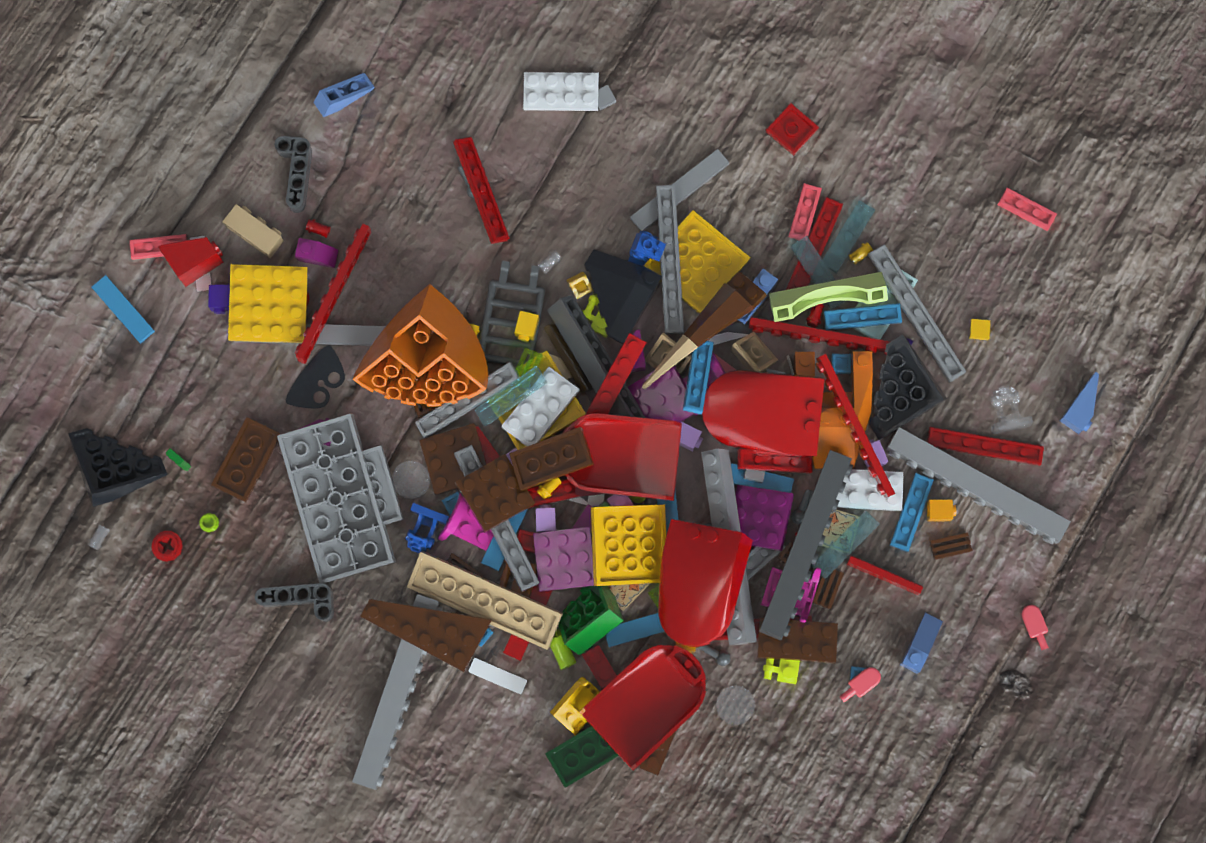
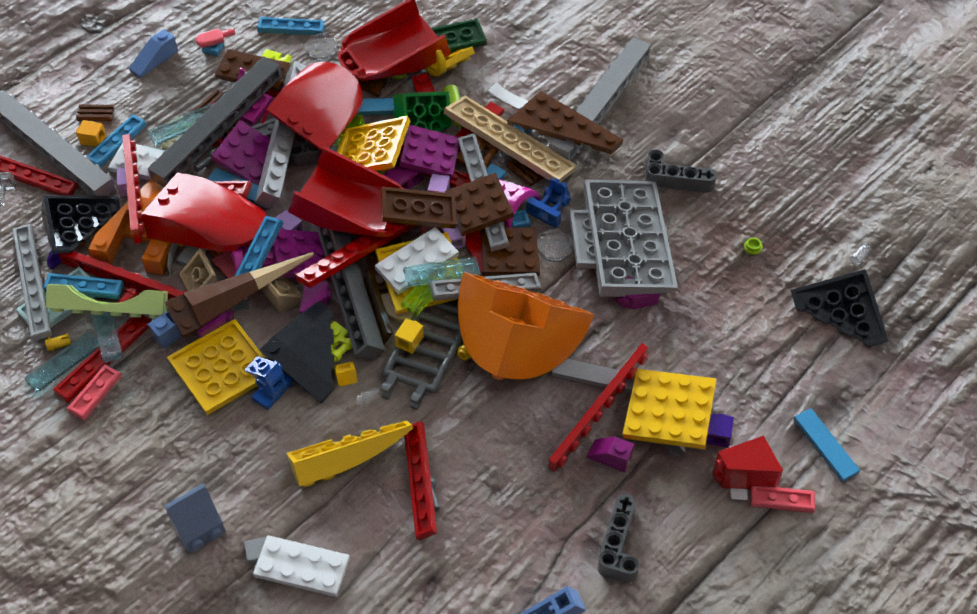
camera: 170 degrees left, 25 degrees down
red gear [151,531,183,562] -> none
green tile [166,448,192,472] -> none
reddish brown plate [211,417,281,503] -> none
tan brick [223,204,284,259] -> none
black piece [286,345,345,409] -> none
red pin [305,219,331,238] -> none
light grey tile [630,149,729,231] -> none
light grey tile [656,185,684,334] -> none
red plate [766,103,819,156] -> none
dark azure tile [831,354,851,374] -> none
red tile [846,556,923,595] -> none
coral piece [1021,604,1049,650] -> none
none -> sand blue slope [164,484,226,554]
none -> dark azure tile [257,17,325,36]
none -> yellow wedge [286,421,413,487]

